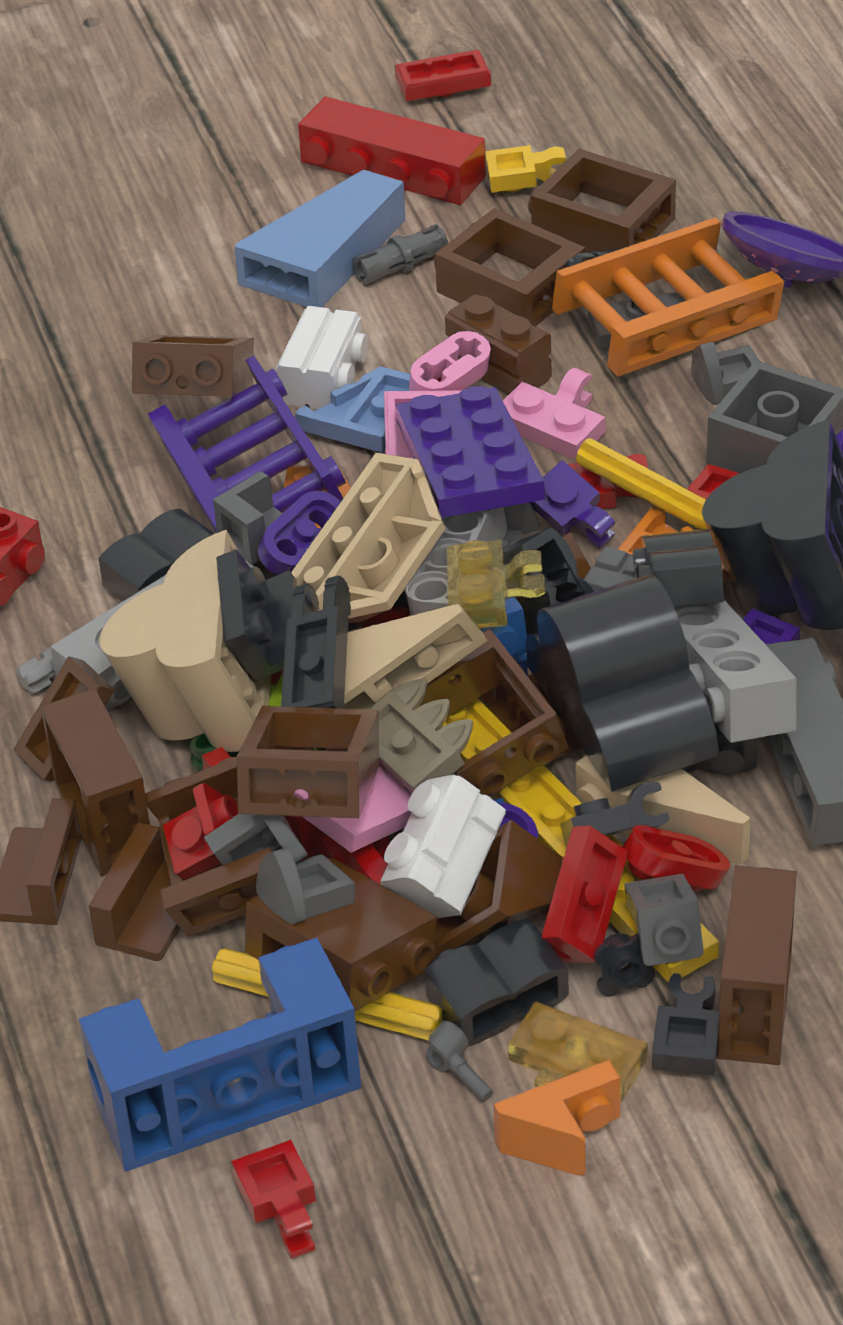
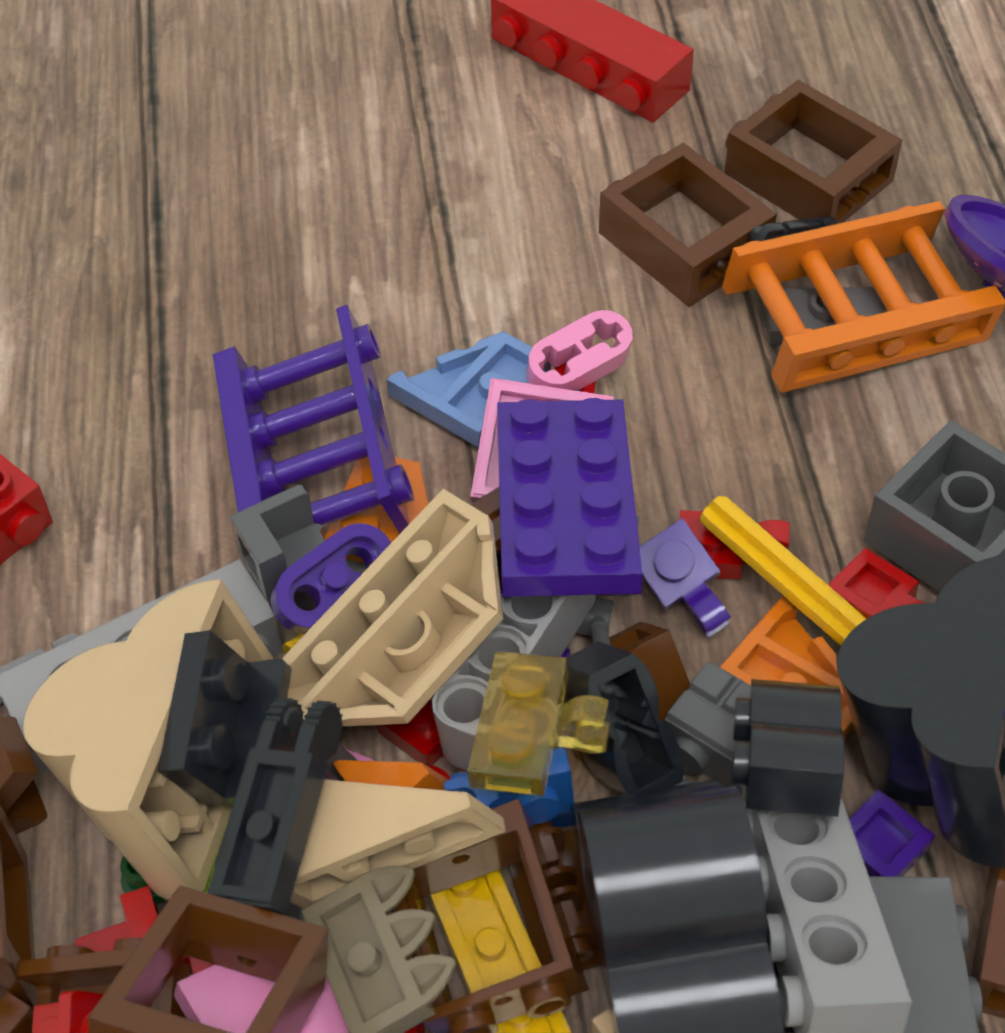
camera: 10 degrees right, 10 degrees up
black brick [98,509,215,601] -> none
reddish brown window [132,335,254,397] -> none
medium blue slope [234,170,406,308] -> none
white brick [275,306,369,409] -> none
dark grey pin [352,224,448,286] -> none
reddish brown brick [445,294,552,394] -> none
yellow plate [485,145,566,193] -> none
bright pink plate [503,367,606,460] -> none
dark grey tile [691,342,761,405] -> none

